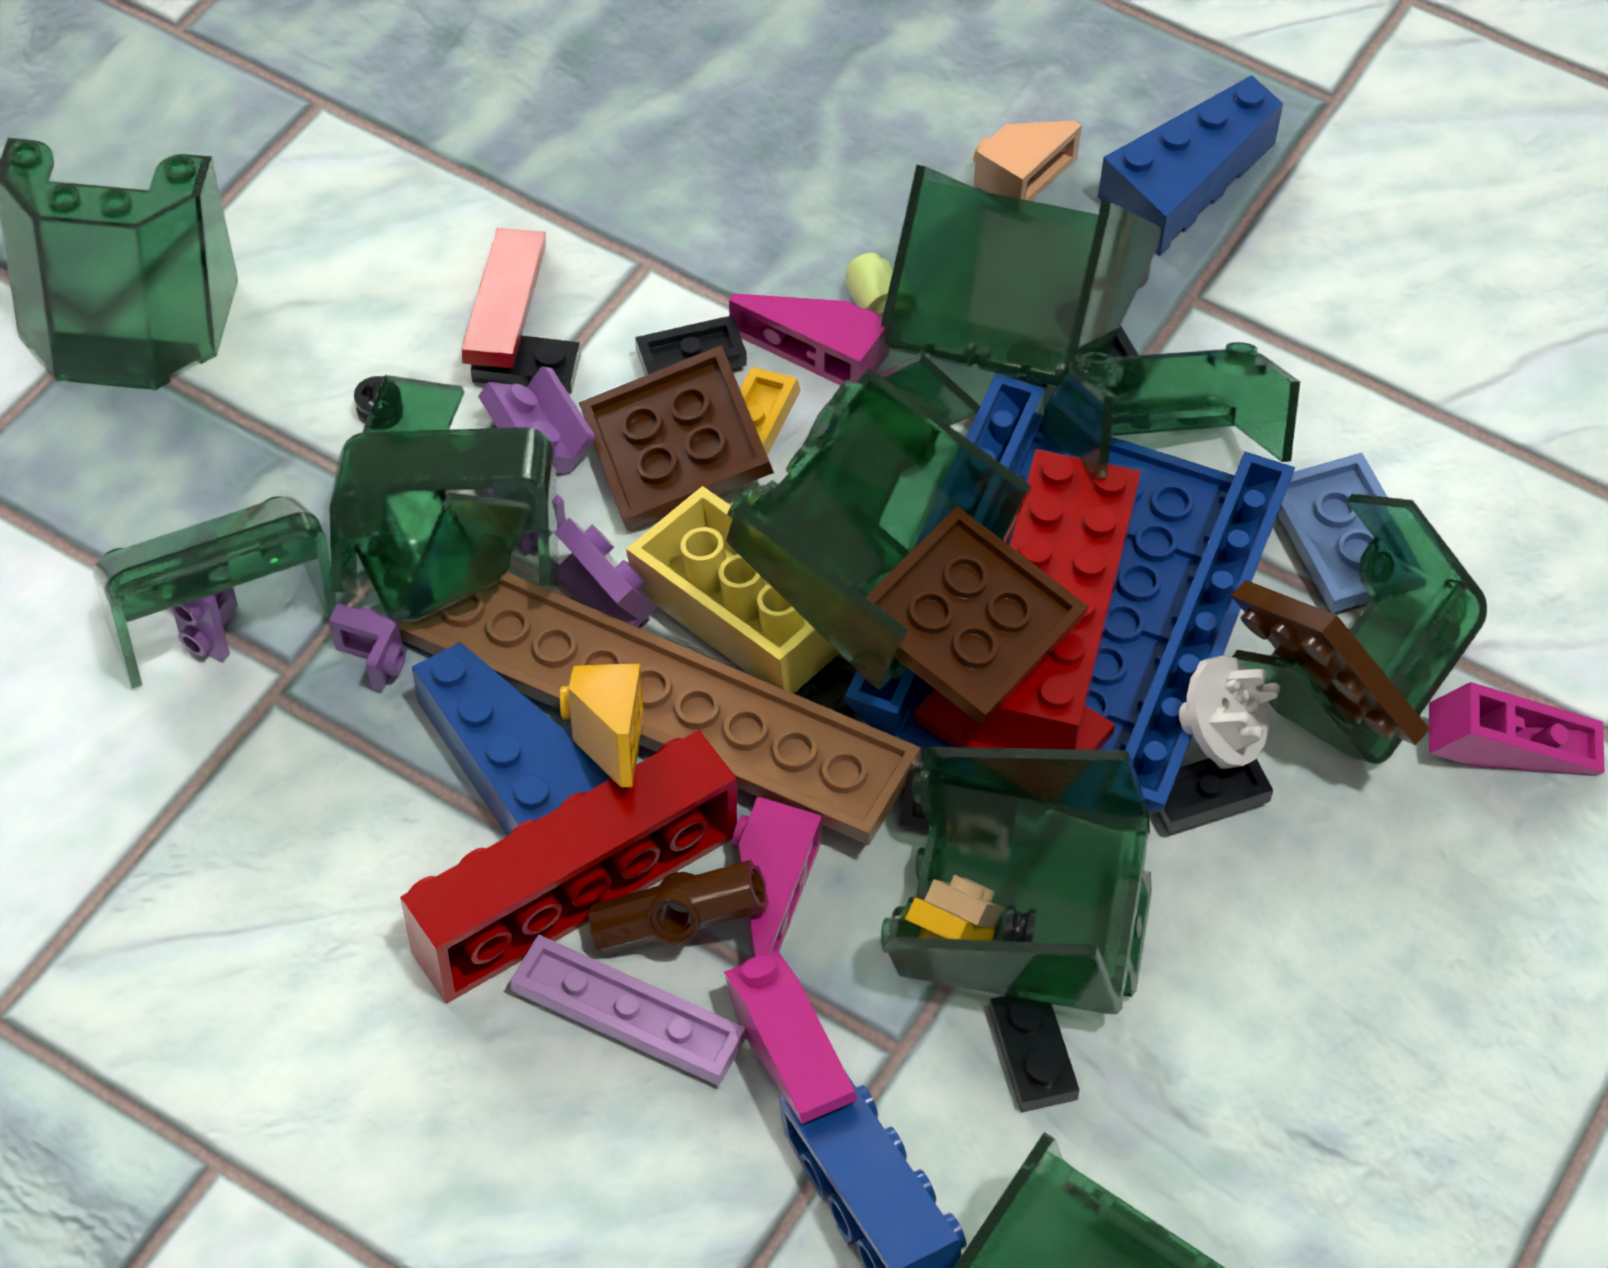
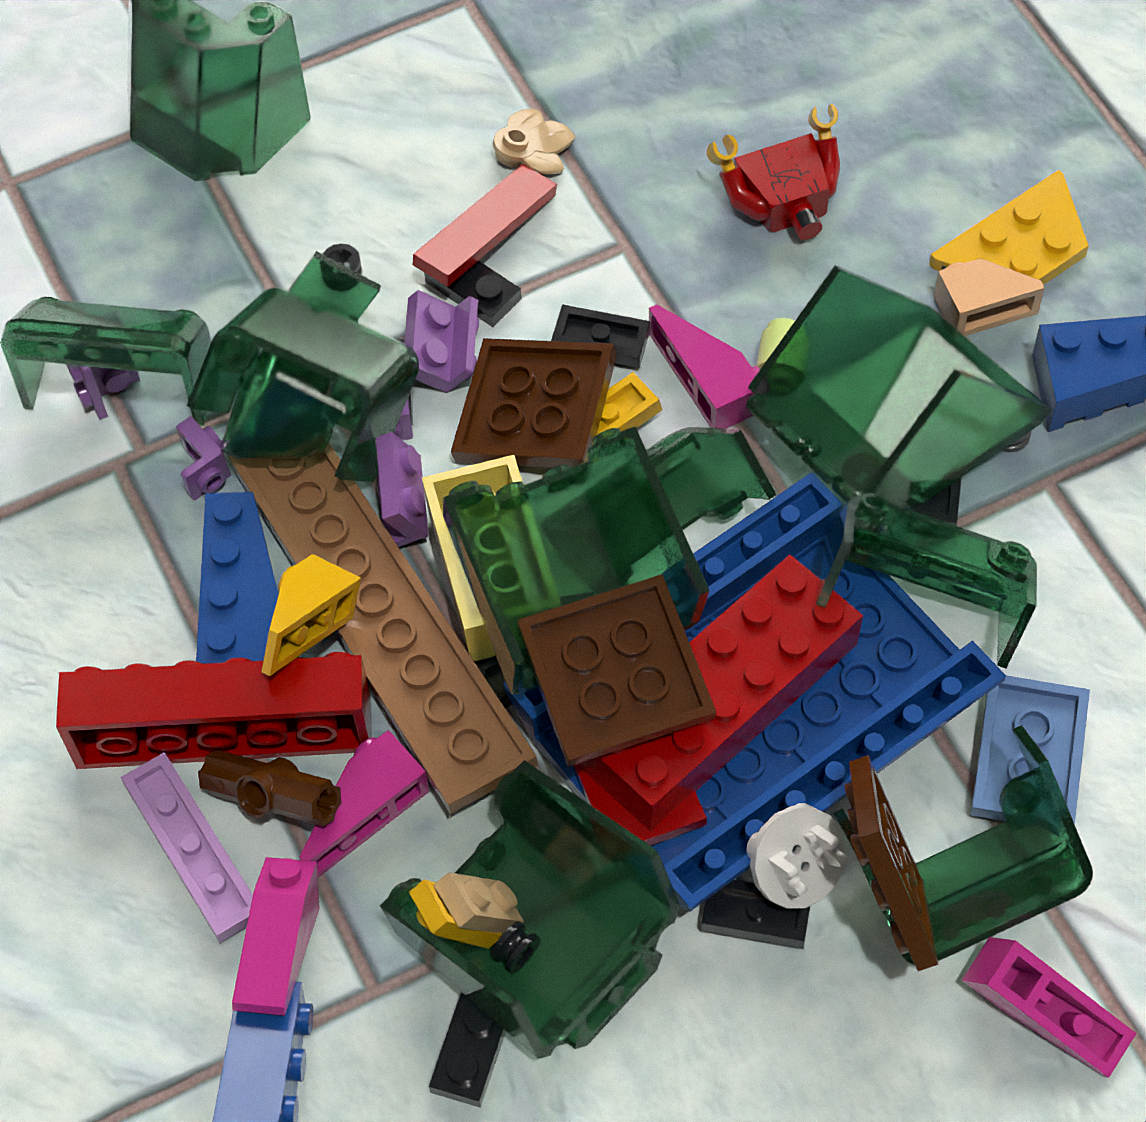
camera: 35 degrees right, 5 degrees up
none -> tan plate [493,109,575,174]
none -> red torso [706,104,840,240]
none -> yellow wing [929,170,1089,285]

